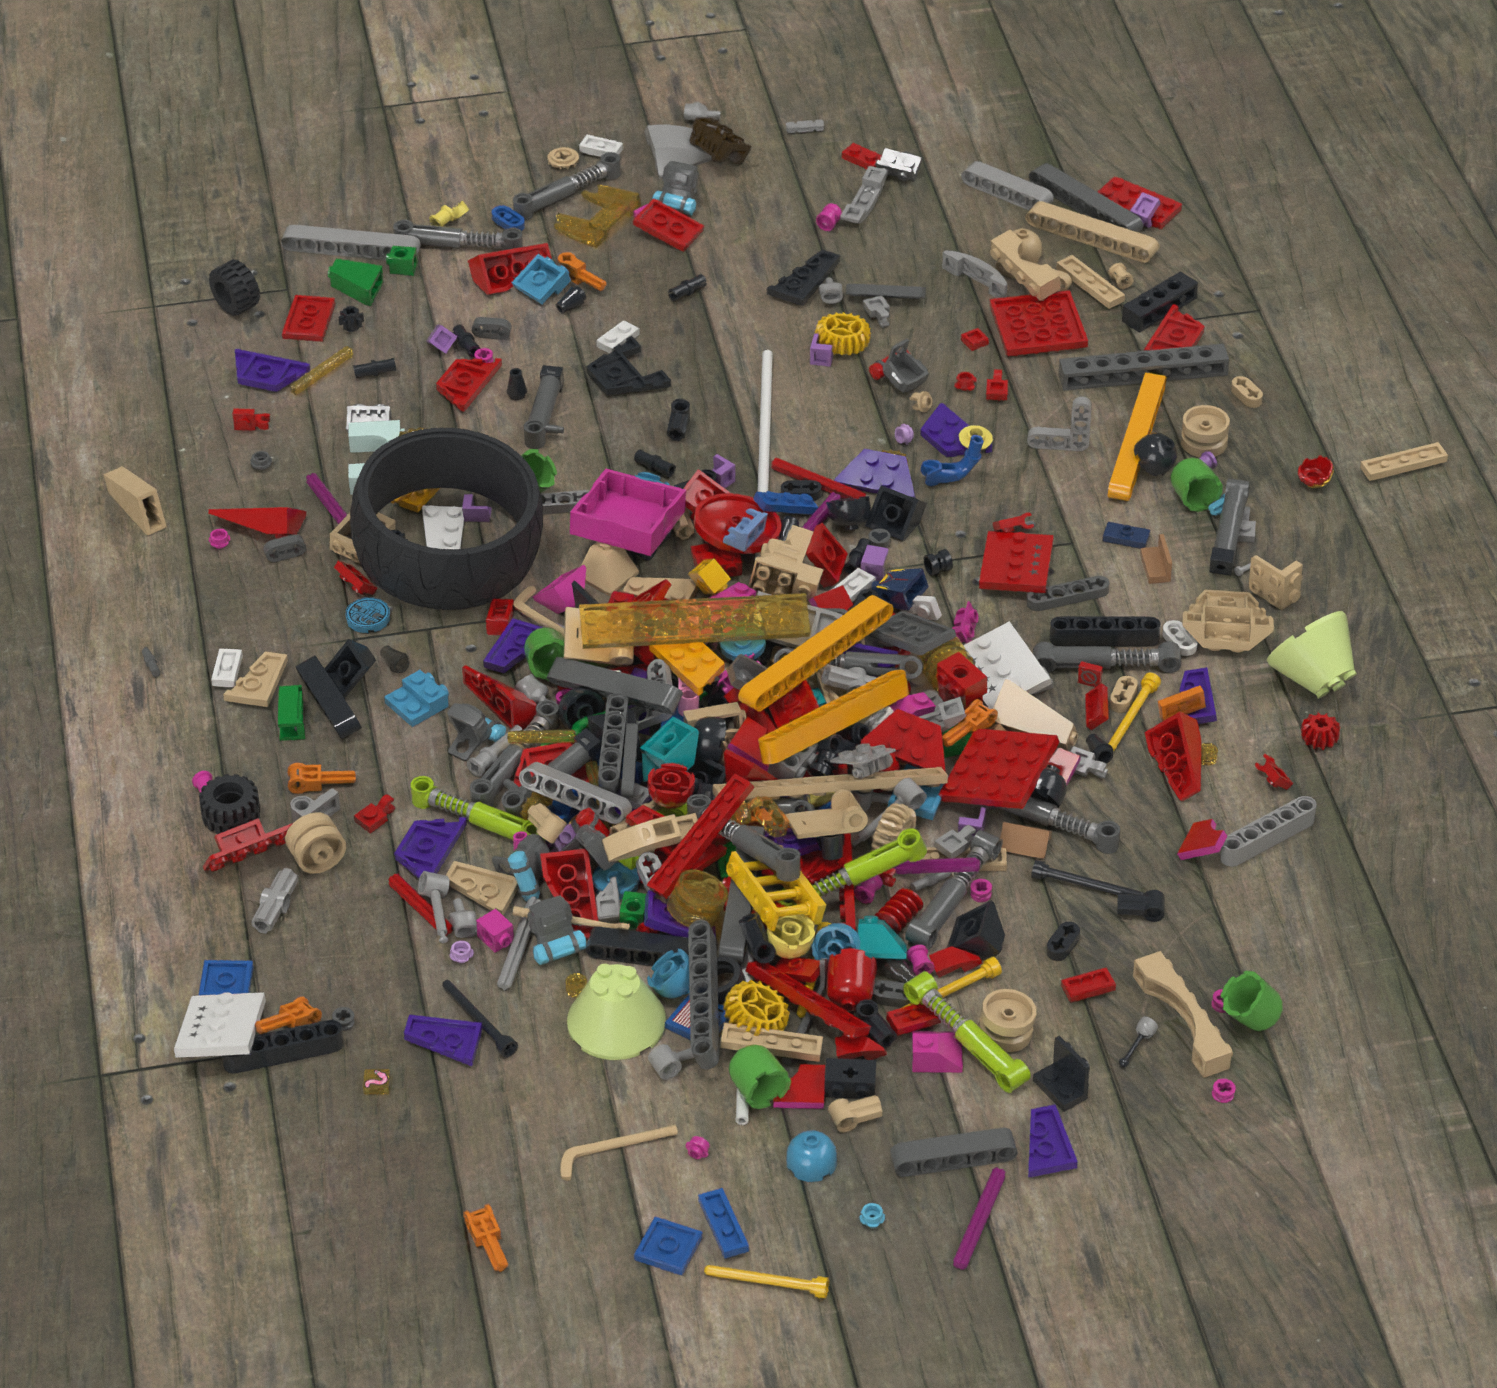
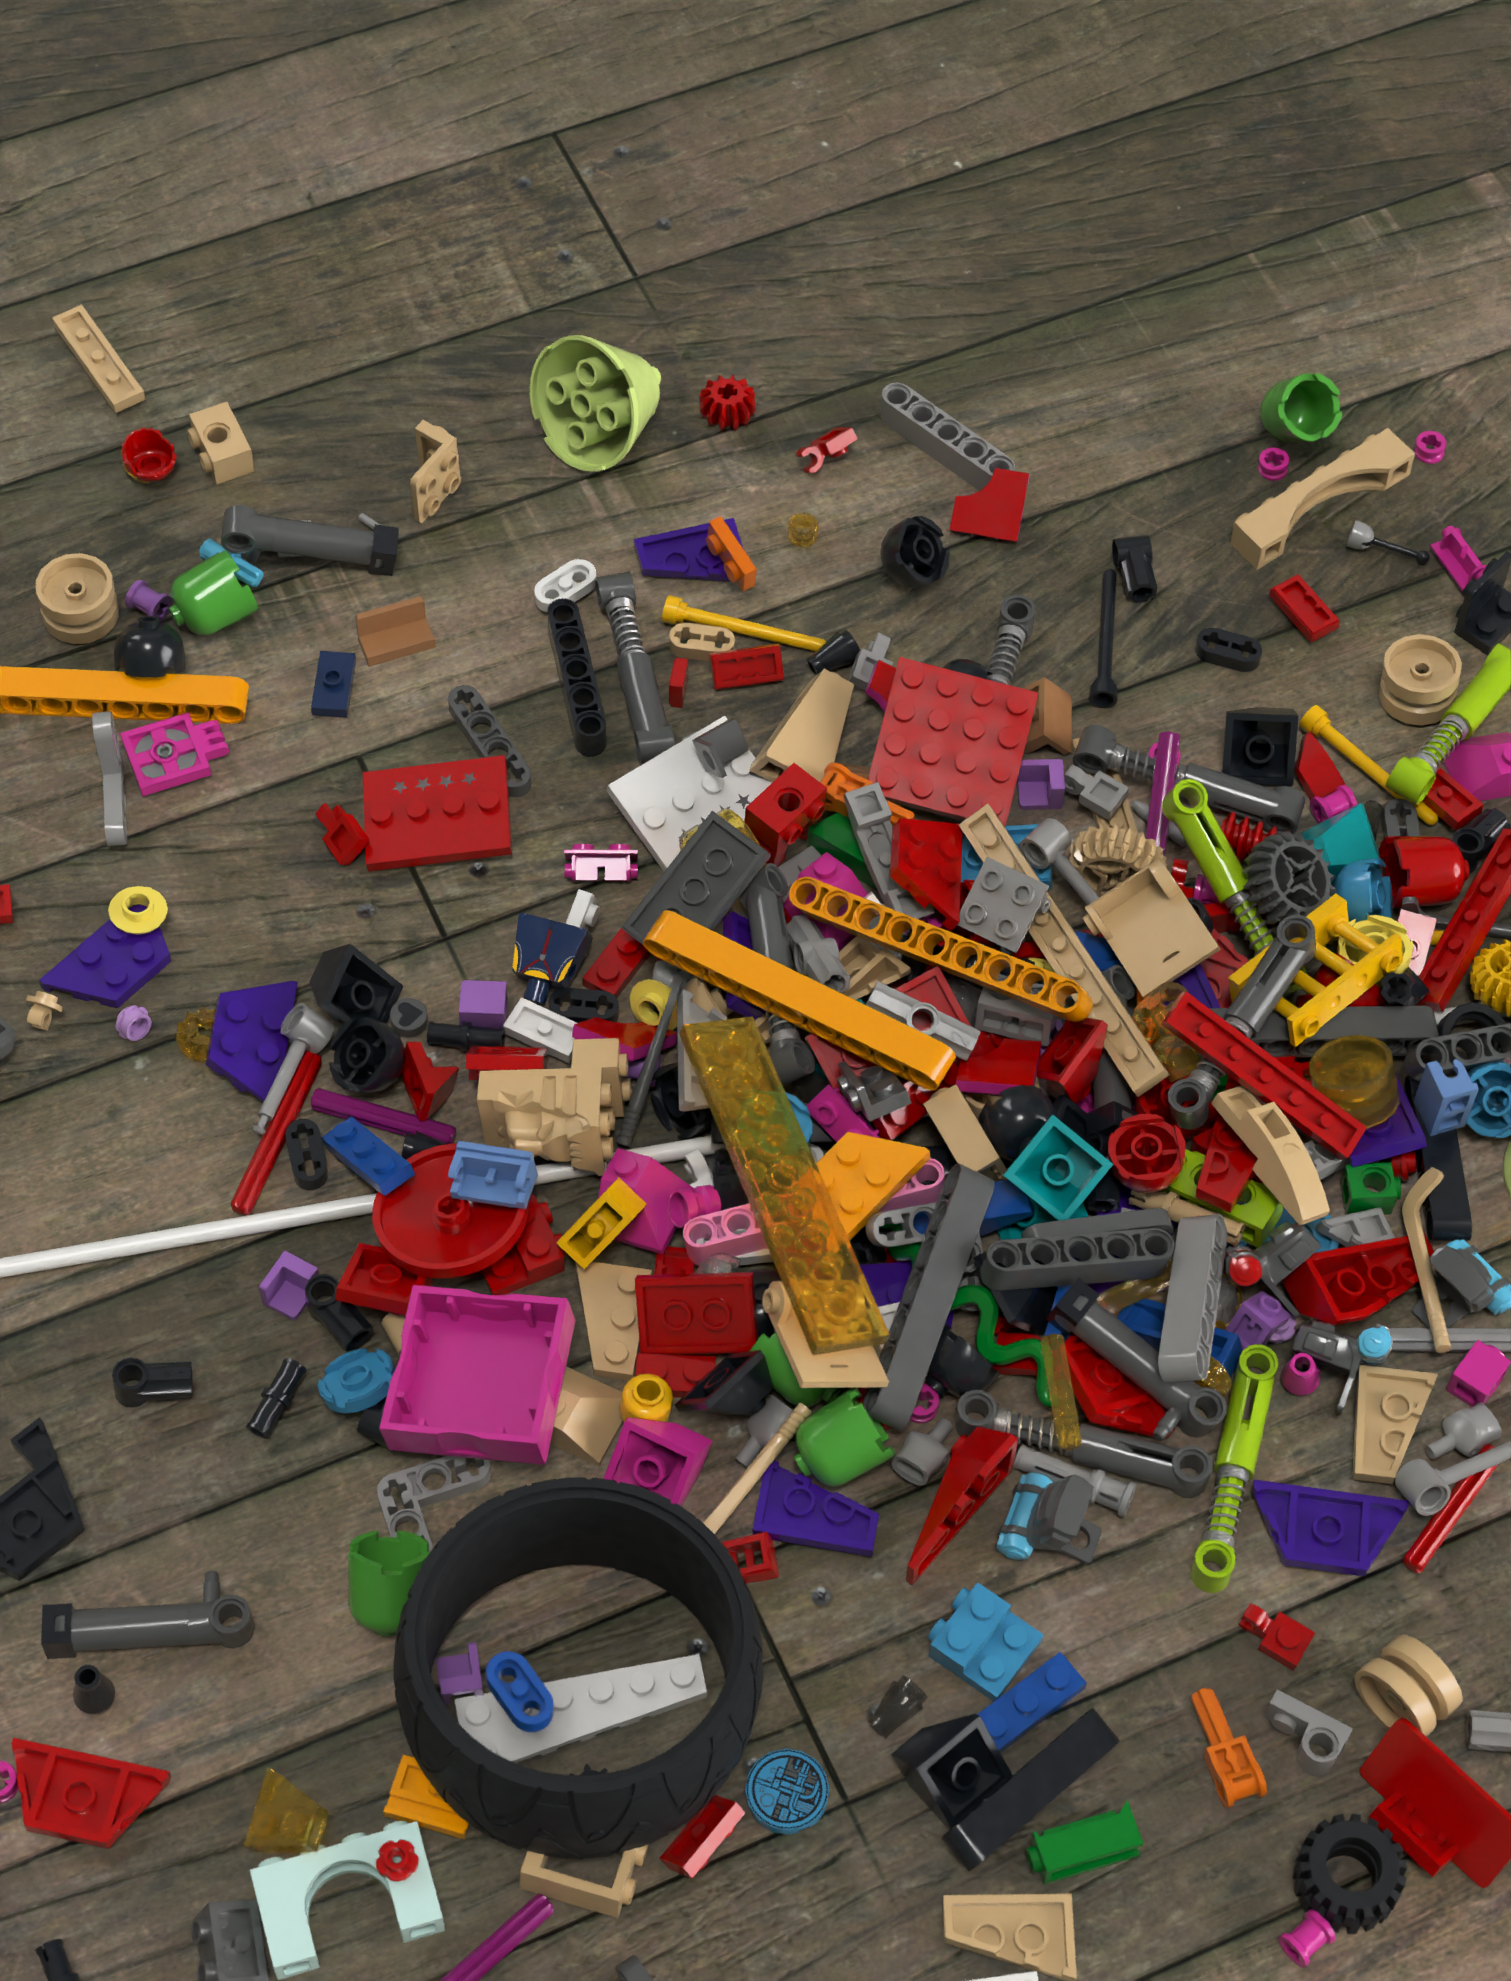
camera: 105 degrees left, 15 degrees up
tan piece [527,803,567,844] -> none
blue piece [920,435,984,486] -> none
black wheel [923,549,953,576] -> none
red wedge [1144,712,1201,802] -> none
tan wedge [1182,590,1274,653] -> none
none -> dark pink piece [120,712,229,796]
none -> tan brick [187,402,255,484]
none -> light grey piece [252,1003,334,1135]
none -> red slope [400,1042,459,1121]
none -> blue plate [486,1651,554,1732]
none -> yellow head [619,1374,673,1422]
none -> dark grey bracket [692,718,749,778]
none -> light grey piece [866,981,981,1061]
none -> black cylinder [880,516,950,587]
none -> blue plate [977,1652,1087,1753]
none -> dark grey gear [1242,831,1337,928]
none -> medium blue hinge [1414,1059,1479,1136]
none -> dark pink hinge [1430,525,1486,592]

